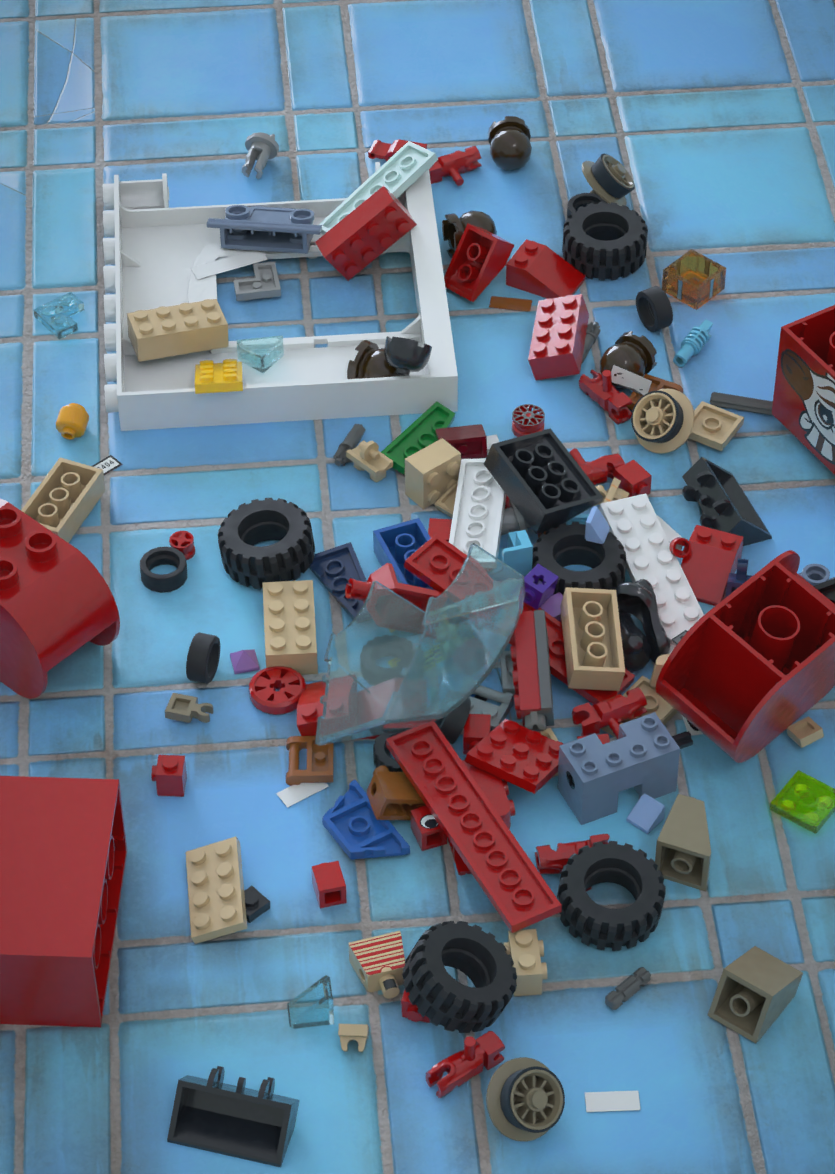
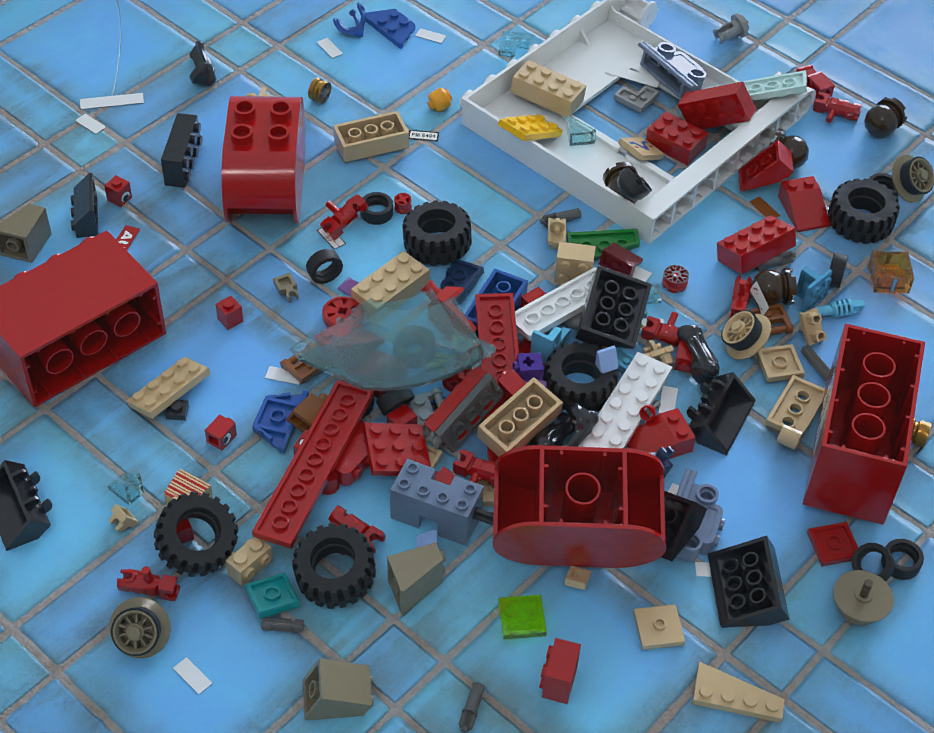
camera: 45 degrees right, 5 degrees up
none -> teal plate [245,572,300,619]
none -> white sticker [317,228,346,250]
none -> red piece [320,194,369,240]
none -> red brick [497,369,526,400]
none -> tan tile [618,137,665,161]
none -> red brick [646,111,708,166]
none -> black hair [677,325,720,385]
none -> tan hinge [765,375,825,450]
none -> dark azure bracket [797,266,833,312]
none -> tan hips [799,308,827,345]

